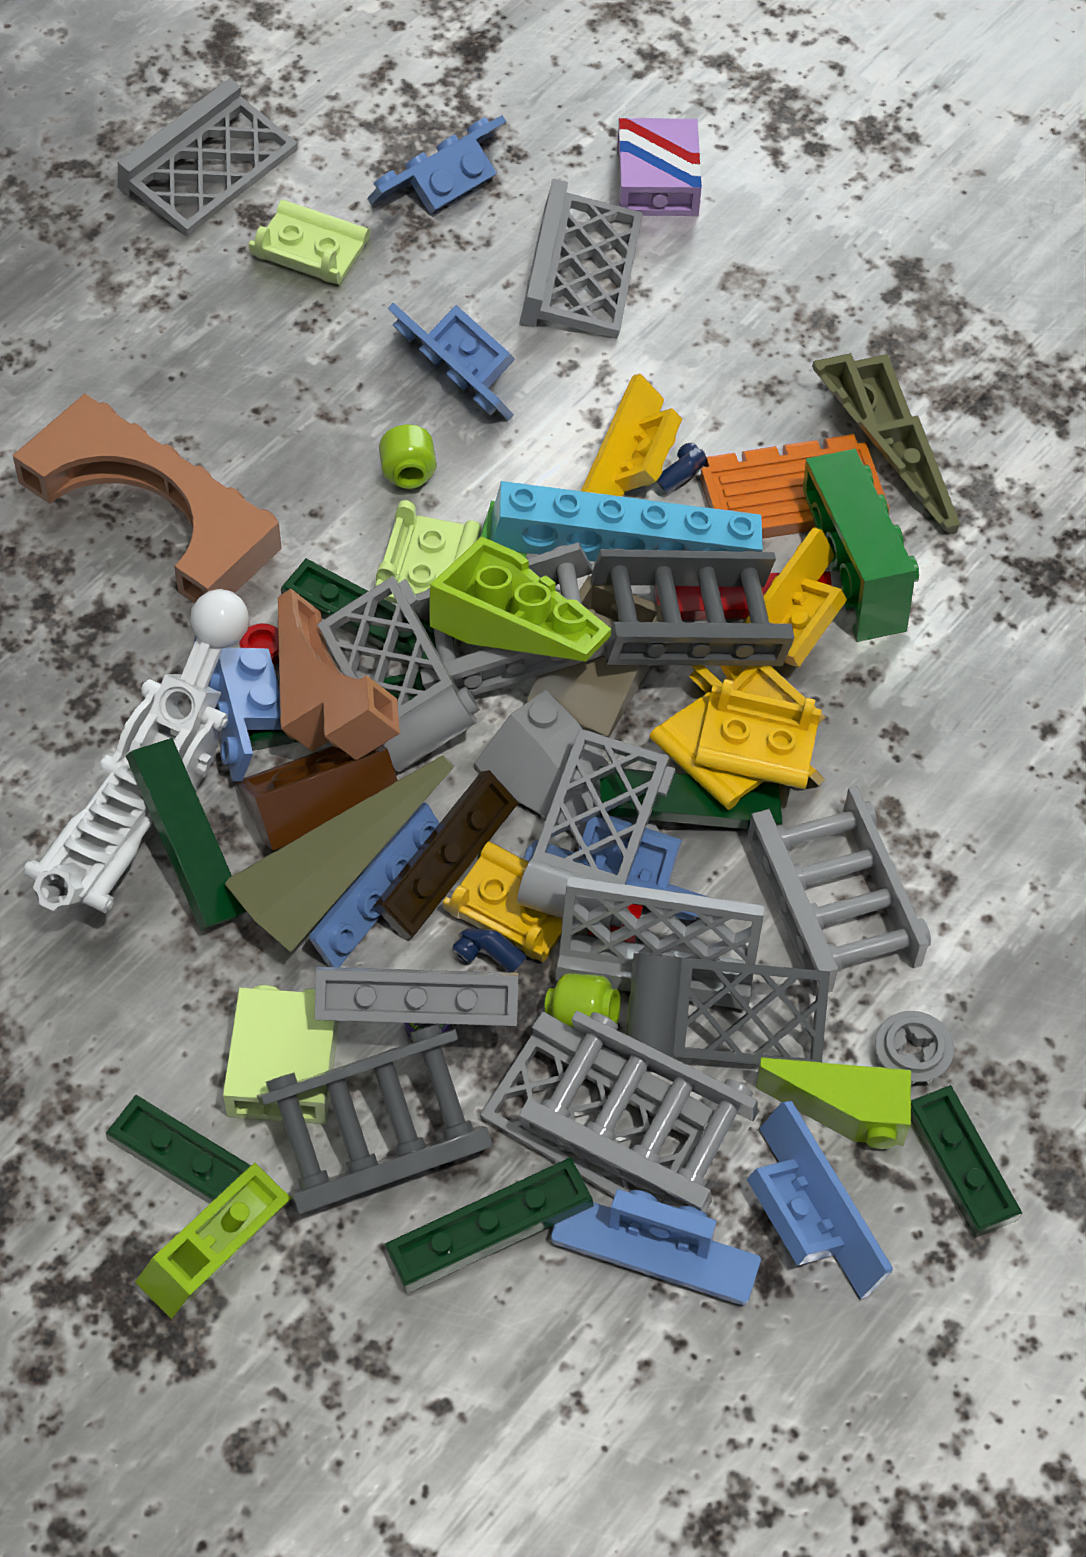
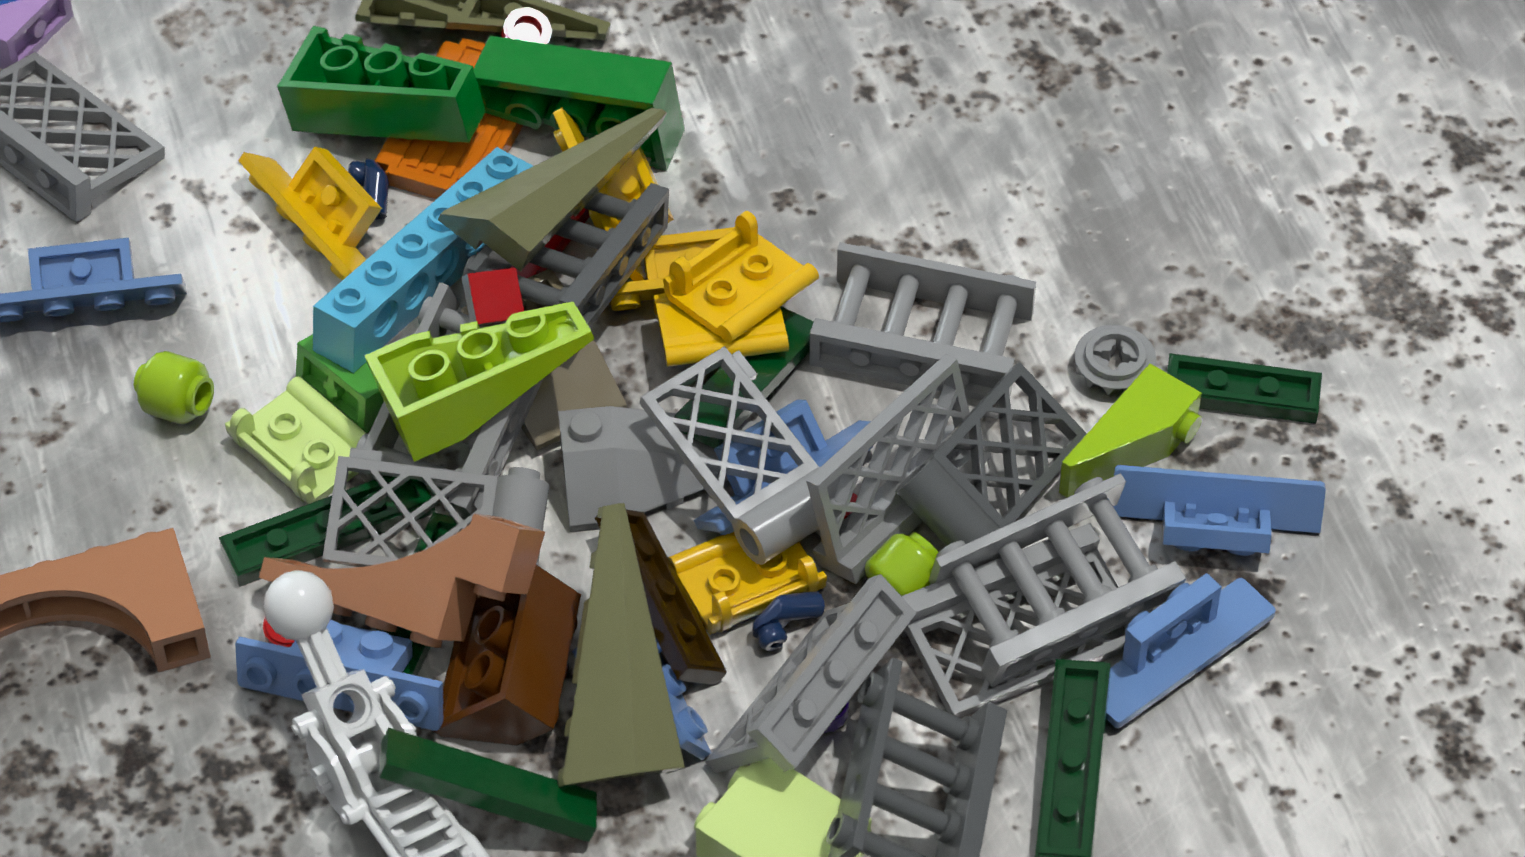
camera: 55 degrees left, 5 degrees down
none -> green wedge [277,25,486,143]
none -> olive wedge [438,108,667,272]
none -> red tile [462,268,524,327]
none -> tile [502,8,551,44]

